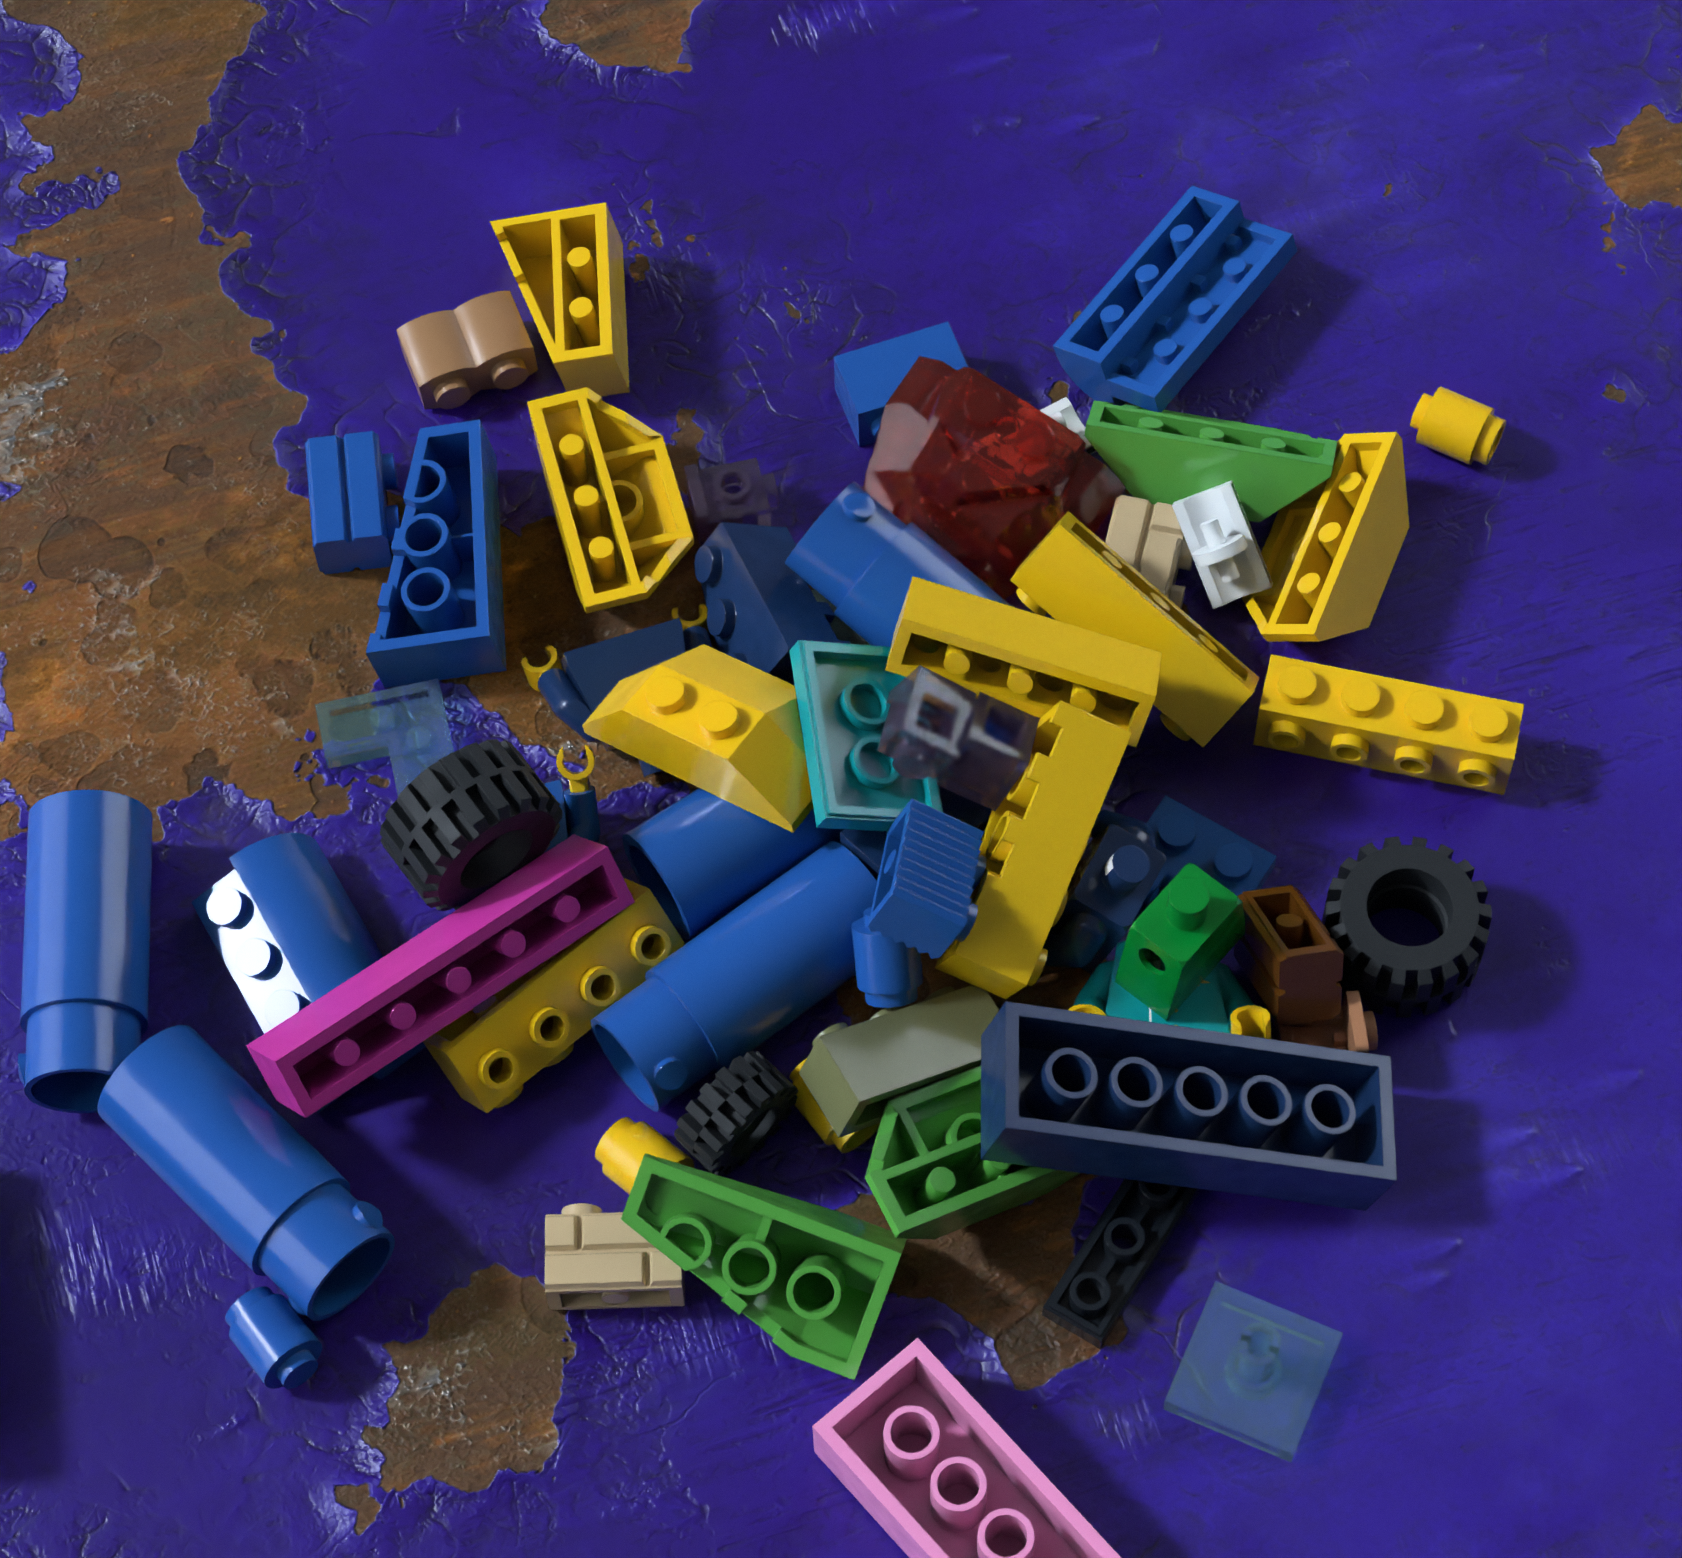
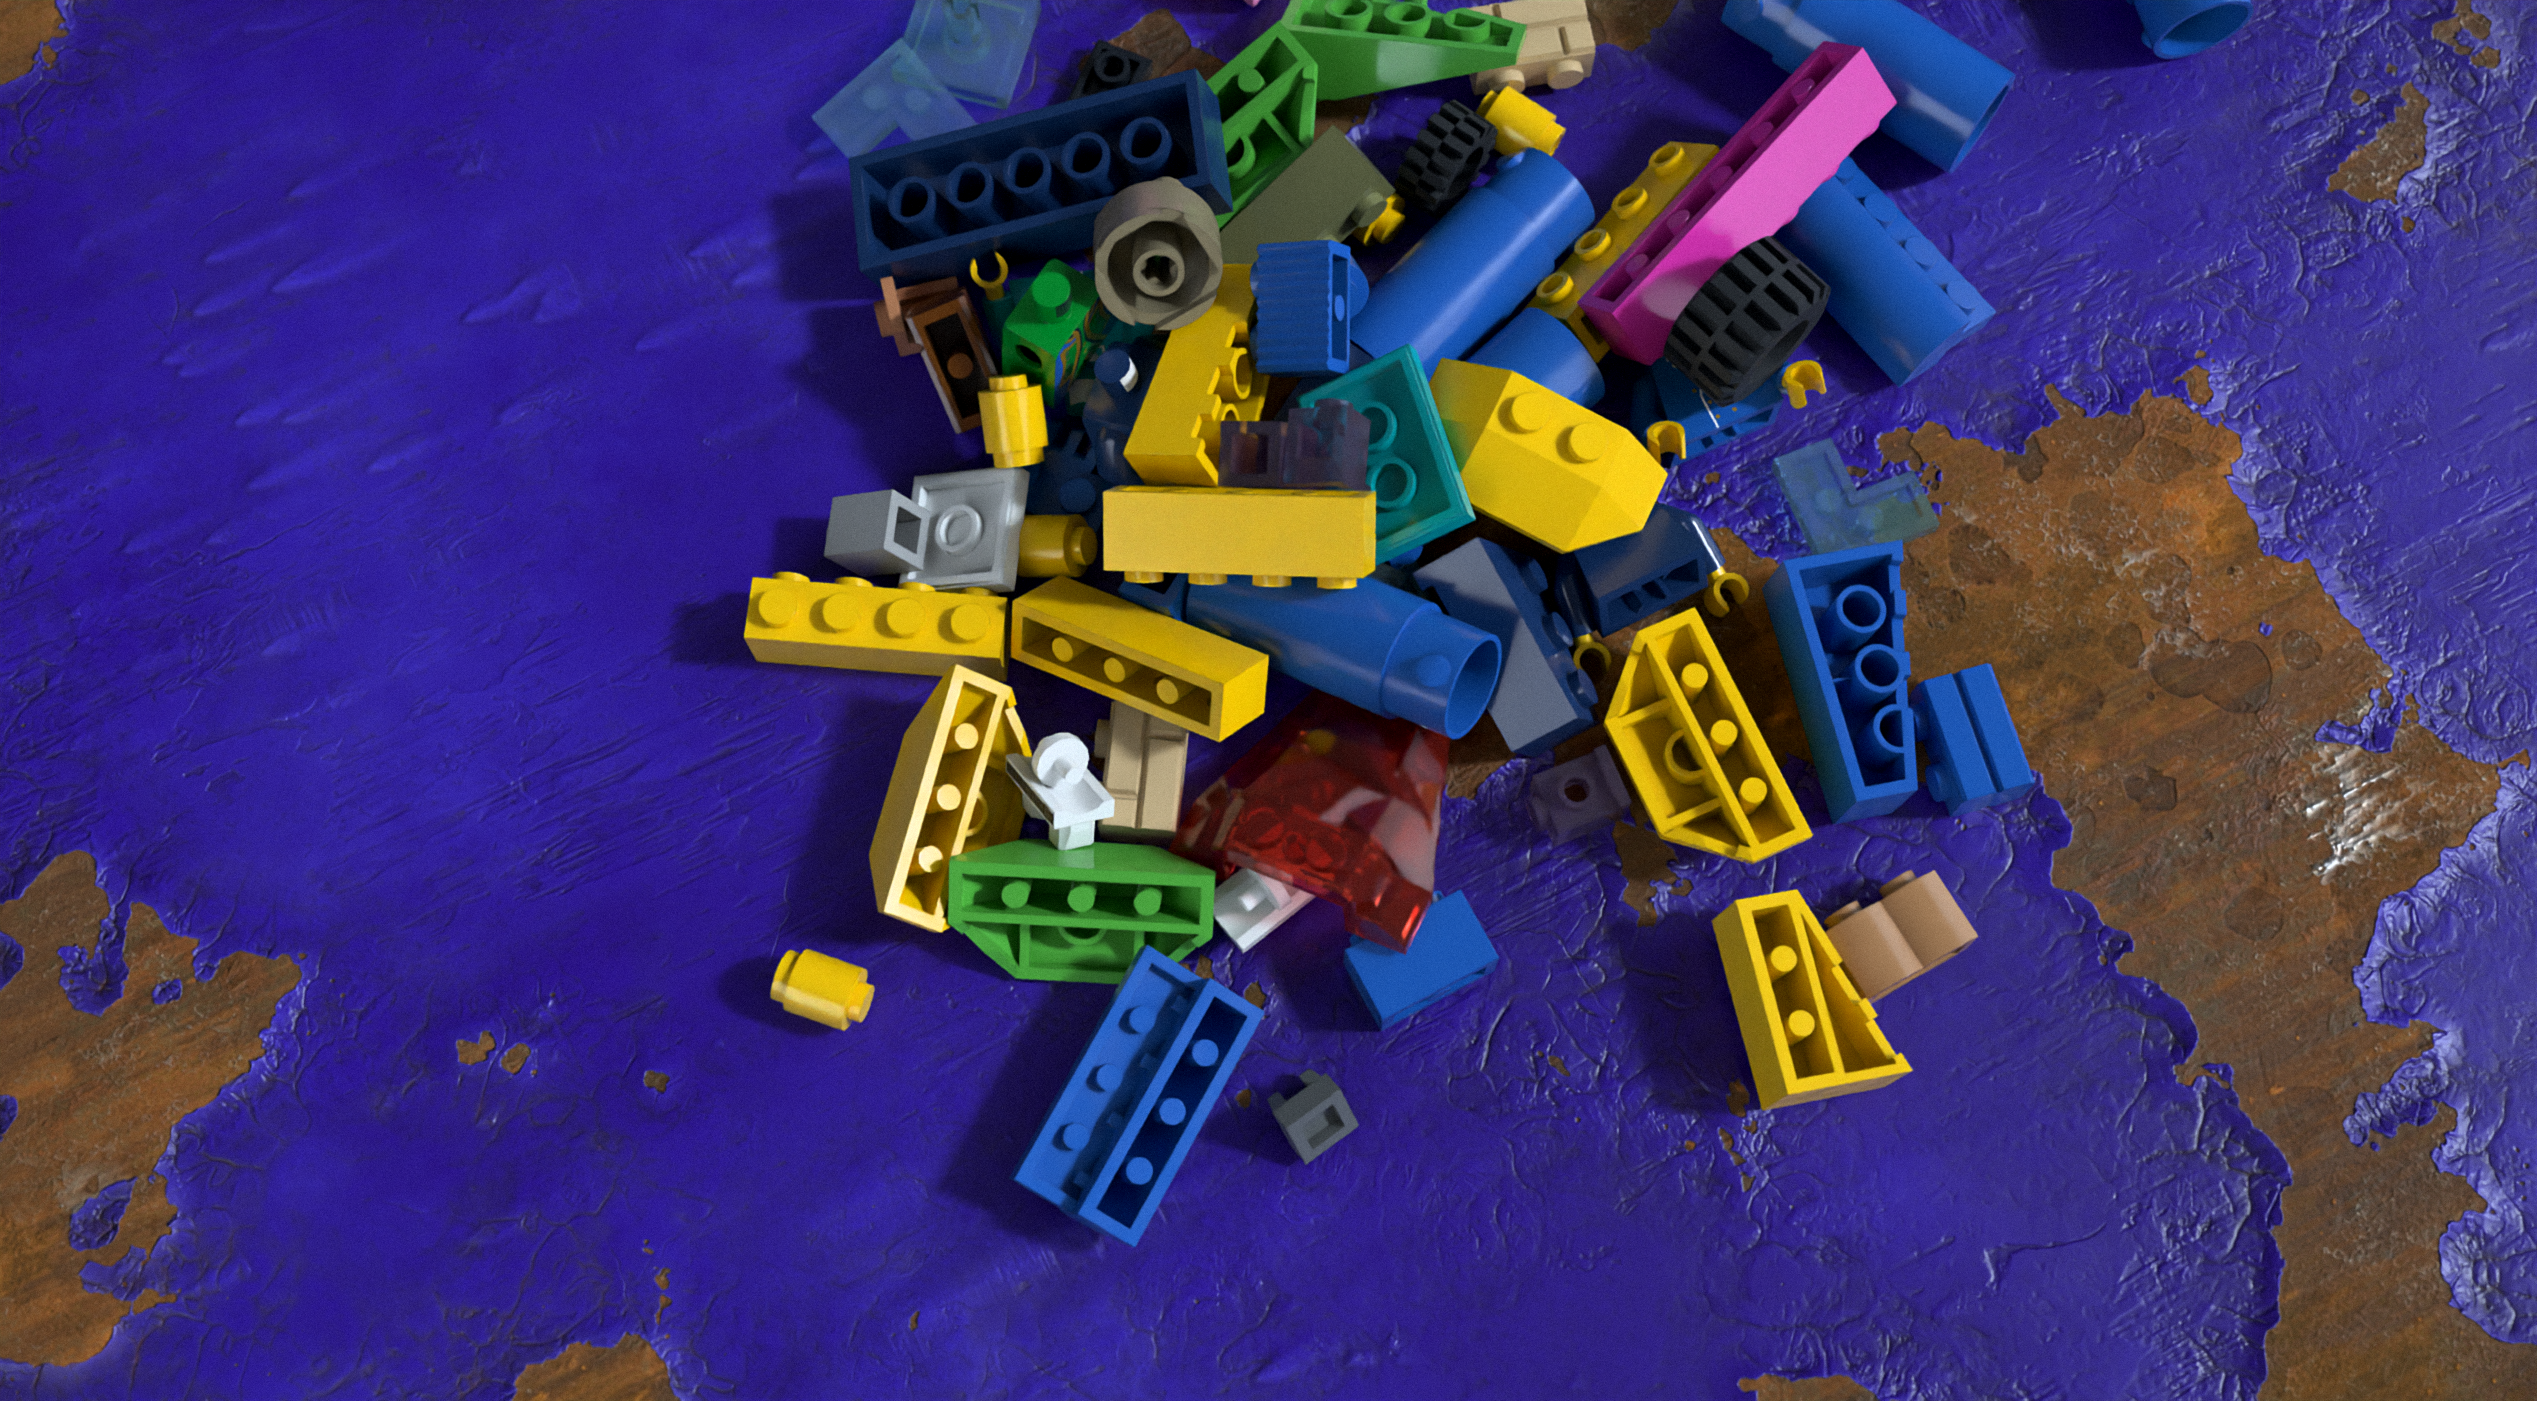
camera: 170 degrees right, 10 degrees up
blue piece [18,790,153,1113] -> none
black tyre [1322,836,1492,1018] -> none
none -> clear light blue tile [811,38,978,160]
none -> light grey brick [824,489,931,577]
none -> white tile [899,466,1030,594]
none -> yellow brick [977,373,1049,468]
none -> yellow brick [1017,514,1097,578]
none -> dark tan brick [1093,177,1223,330]
none -> dark grey tile [1267,1068,1359,1165]

